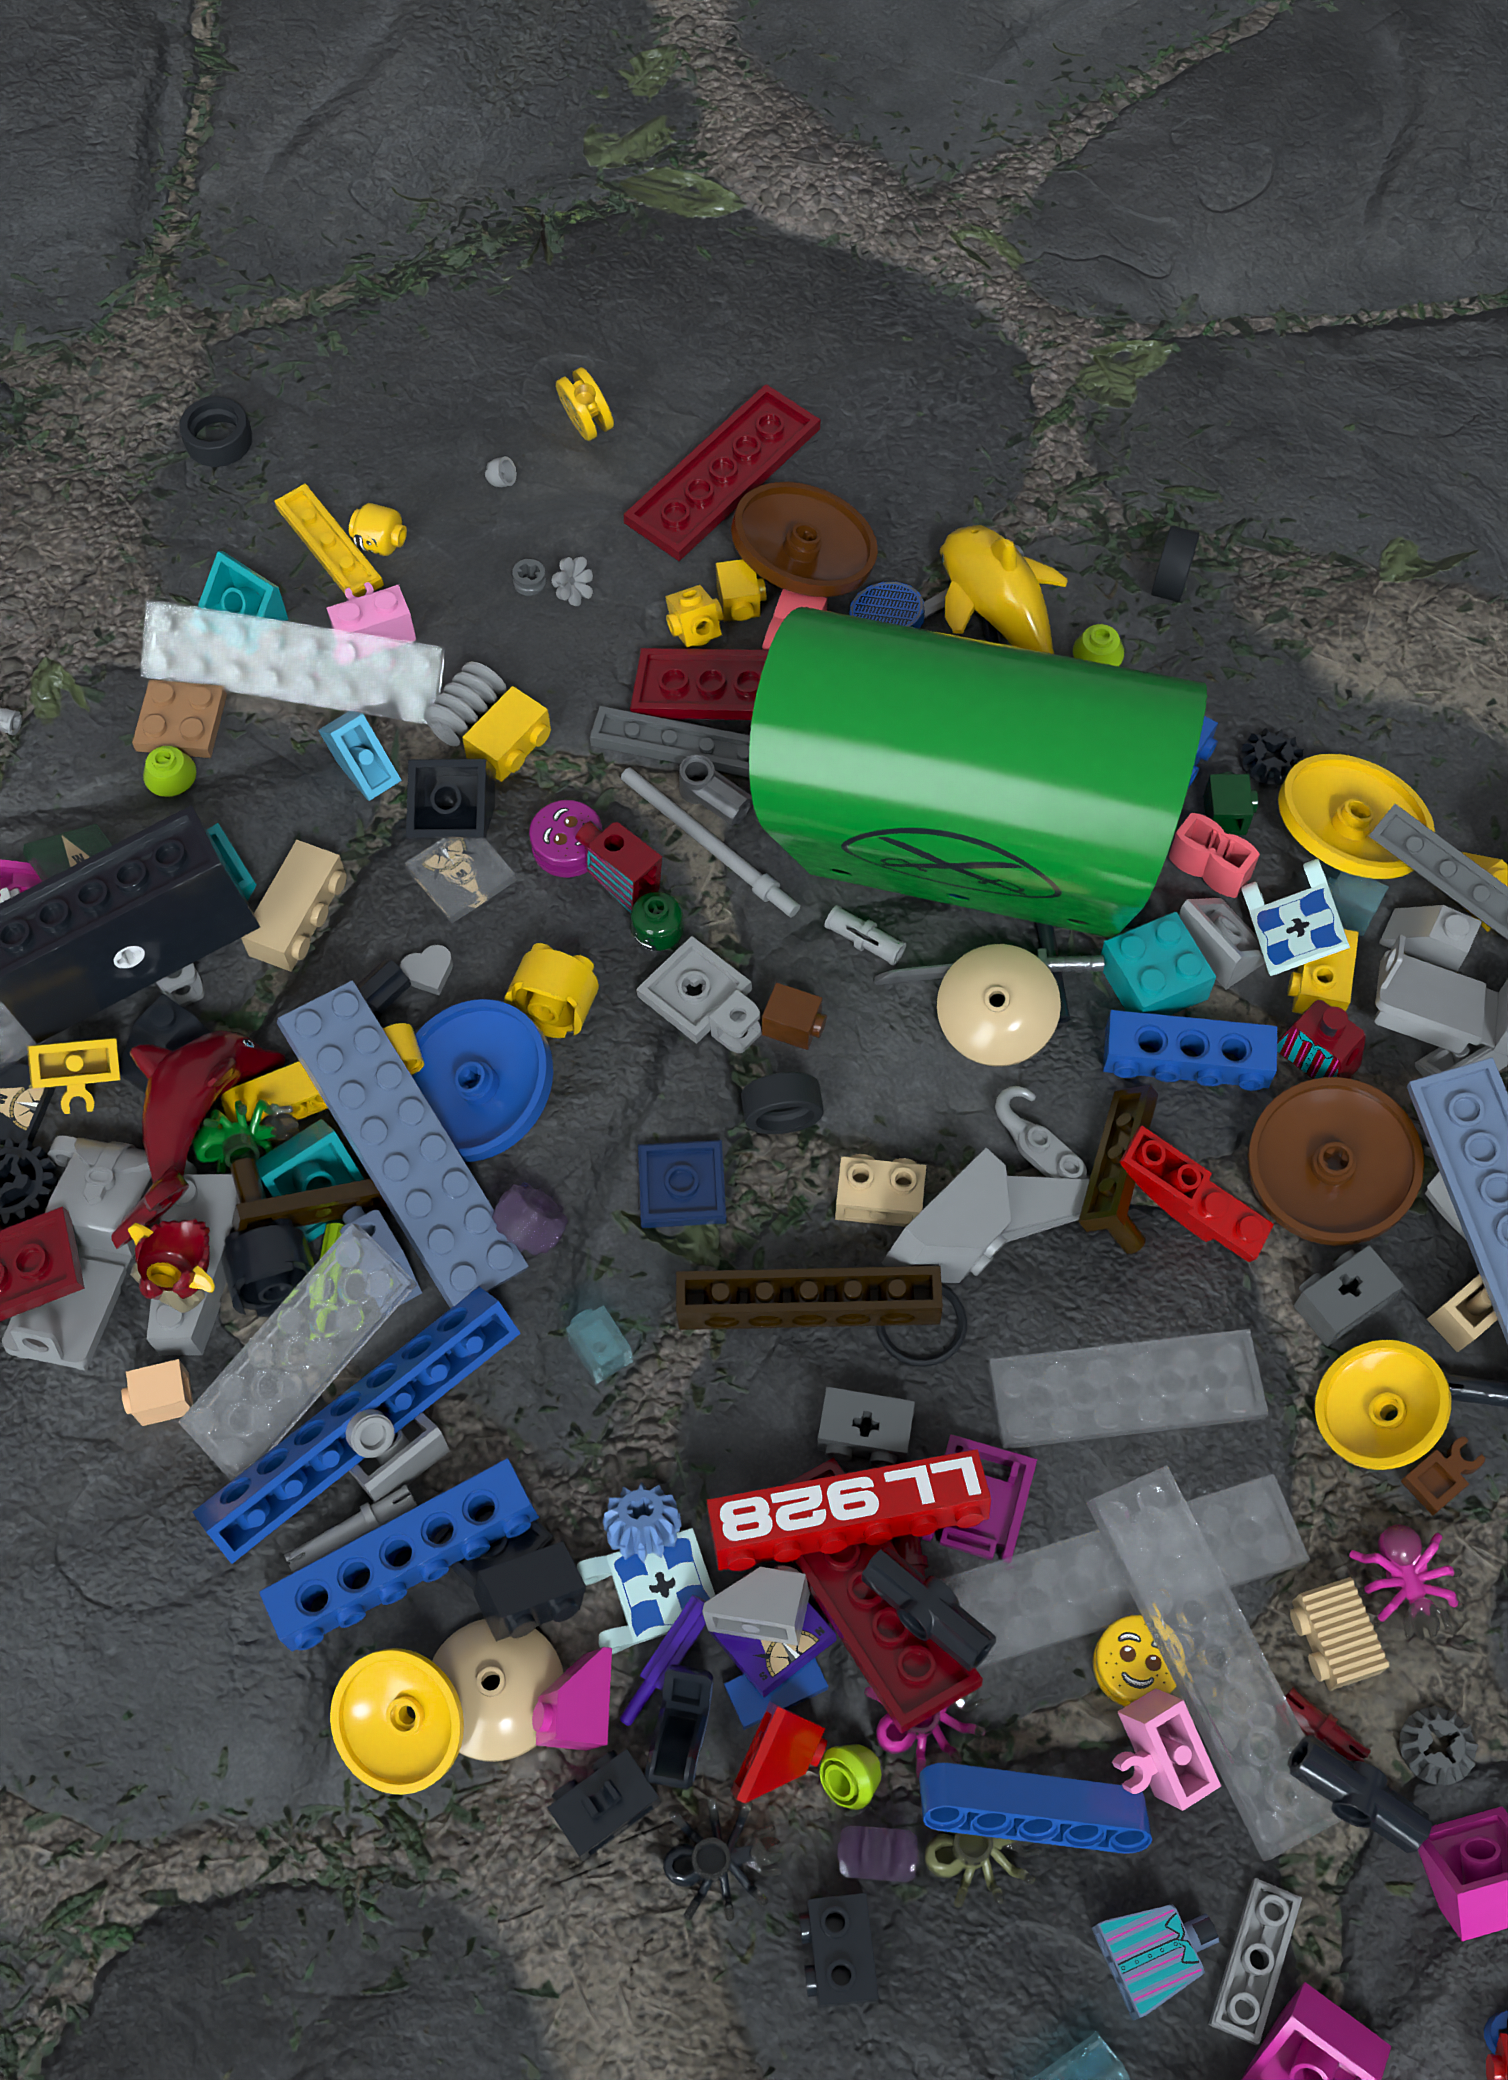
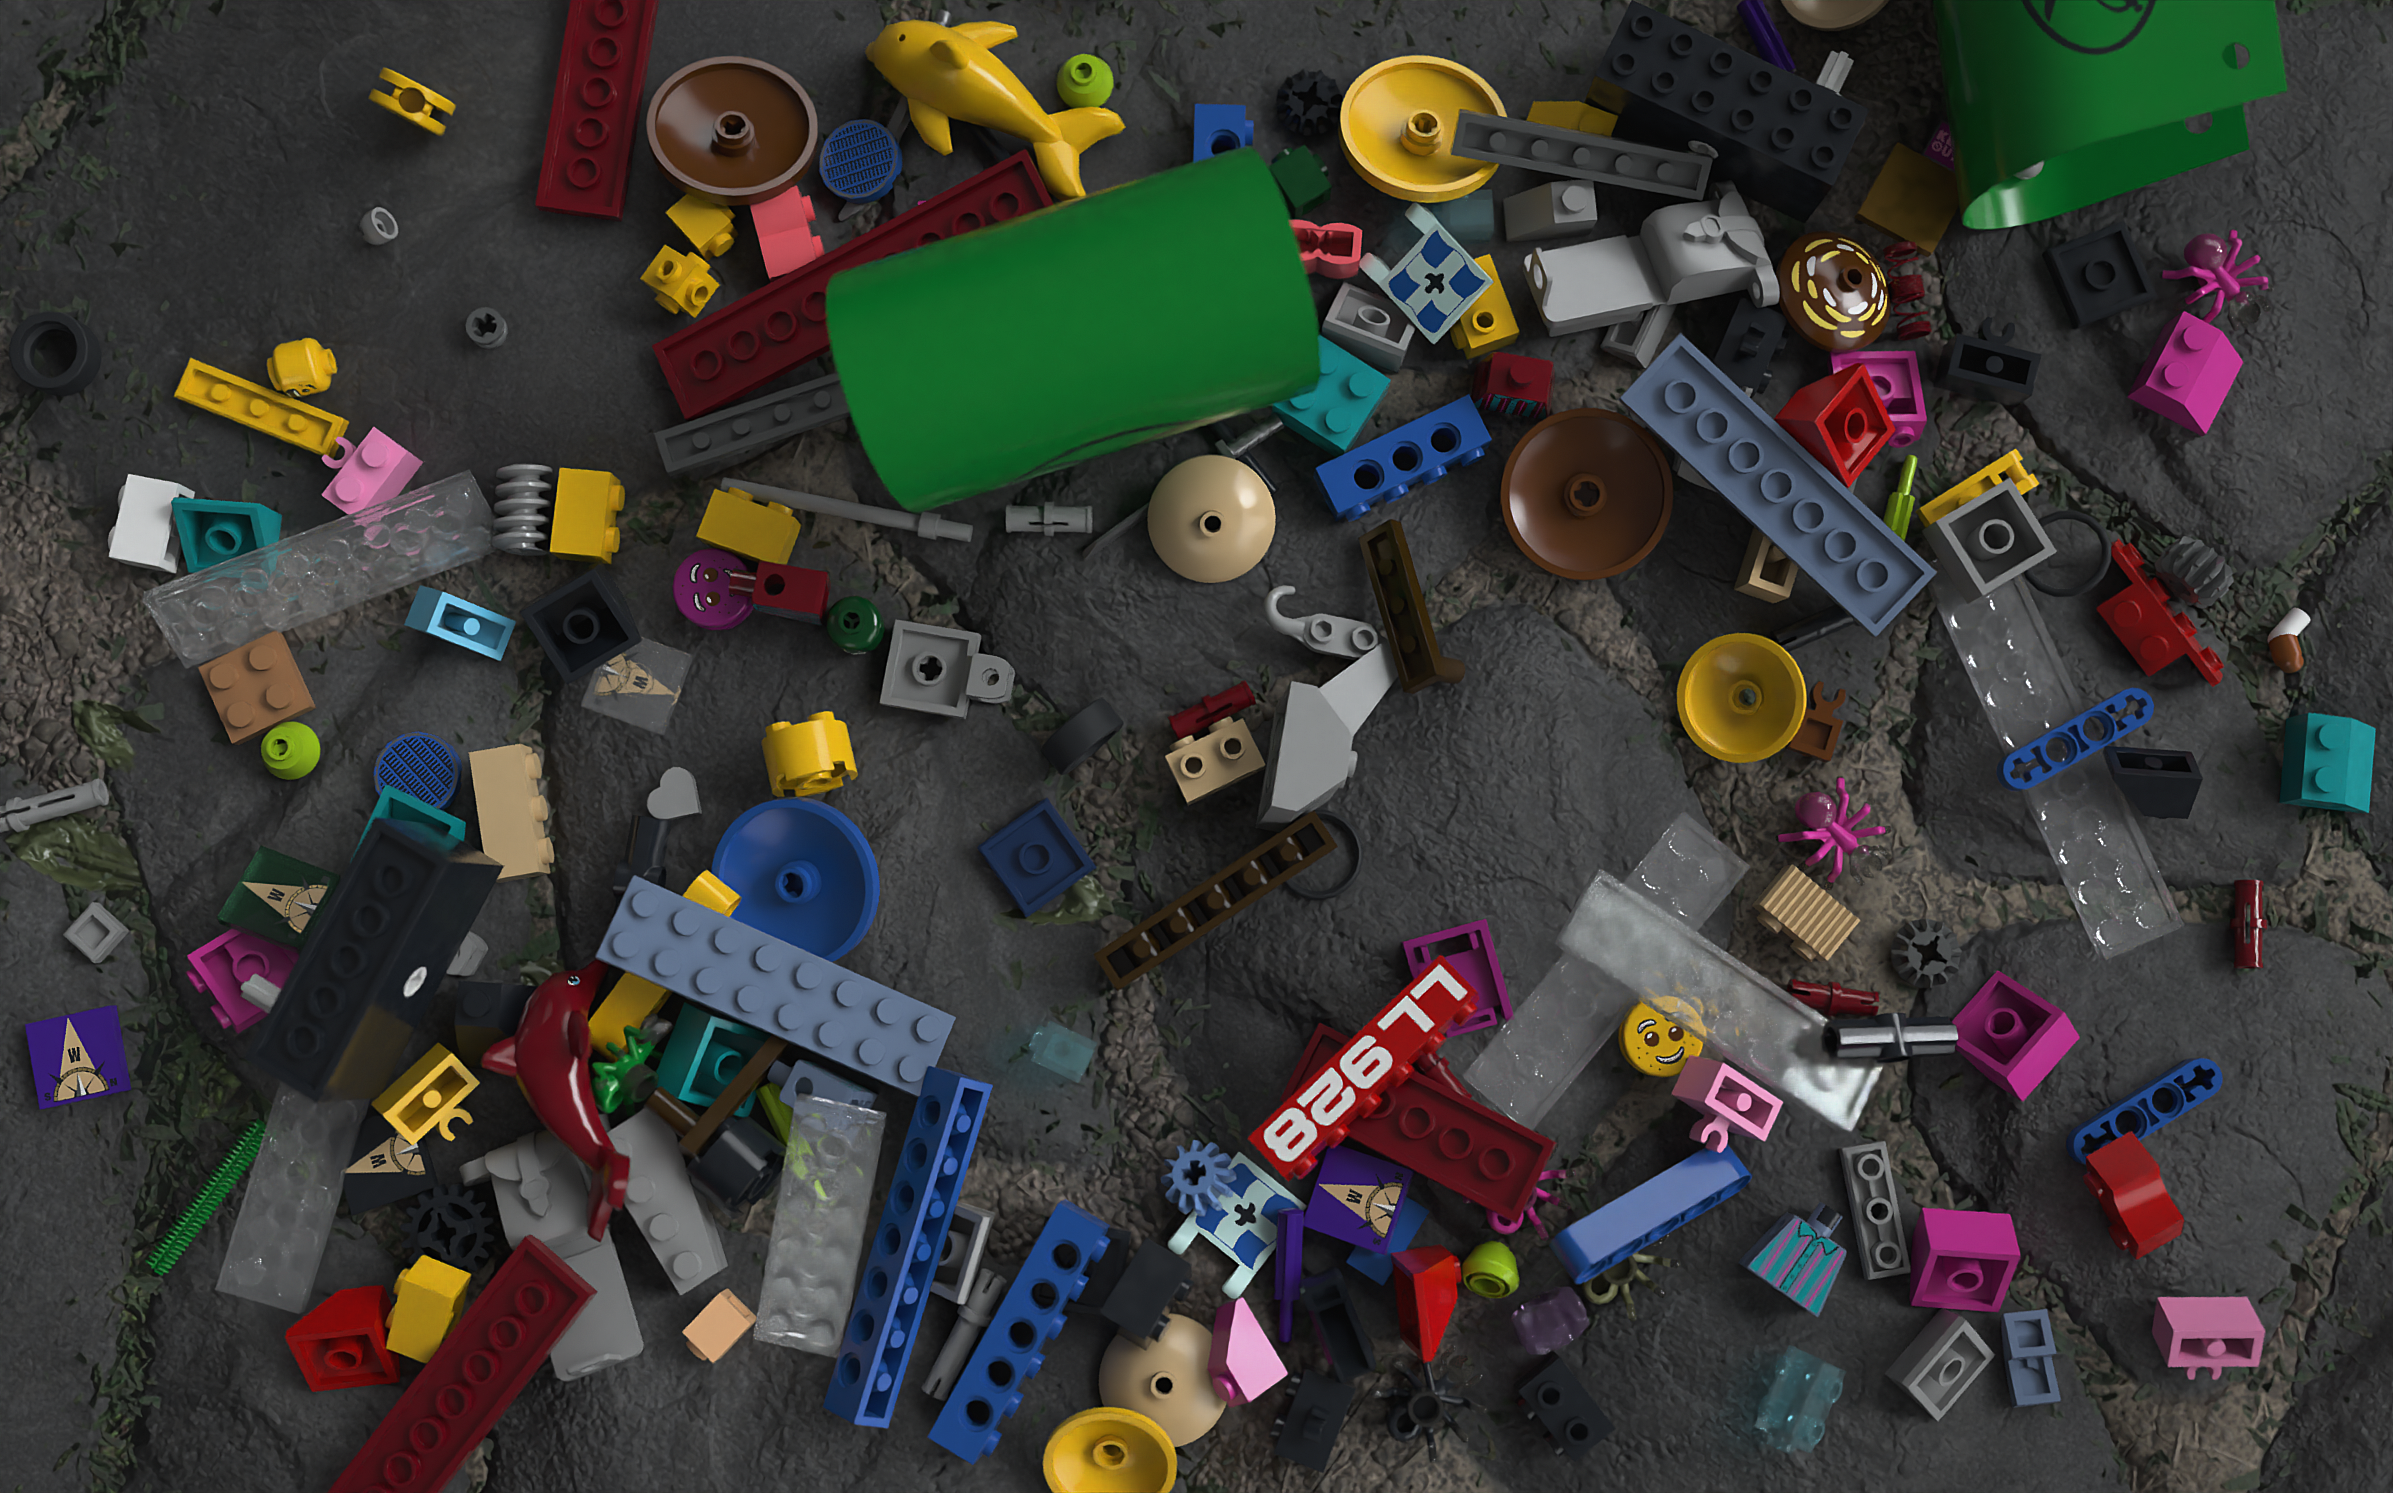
camera: 30 degrees left, 20 degrees up
dark red hair [128,1218,215,1313] -> none
light grey tile [346,1409,394,1458] -> none
clear purple gear [492,1182,568,1256] -> none
light grey plant [552,557,593,606] -> none
flat silver piece [679,754,753,826] -> none
light grey slope [702,1566,810,1646] -> none
reddish brown brick [762,982,827,1050] -> none
dark grey brick [817,1387,915,1467] -> none
black piece [862,1546,996,1671] -> none
clear plate [988,1329,1269,1450] -> none
red slope [1120,1125,1274,1262] -> none
dark grey brick [1294,1245,1404,1347] -> none
none -> white brick [108,474,195,574]
none -> tile [373,732,462,810]
none -> yellow brick [696,487,802,565]
none -> dark red pin [1167,680,1256,741]

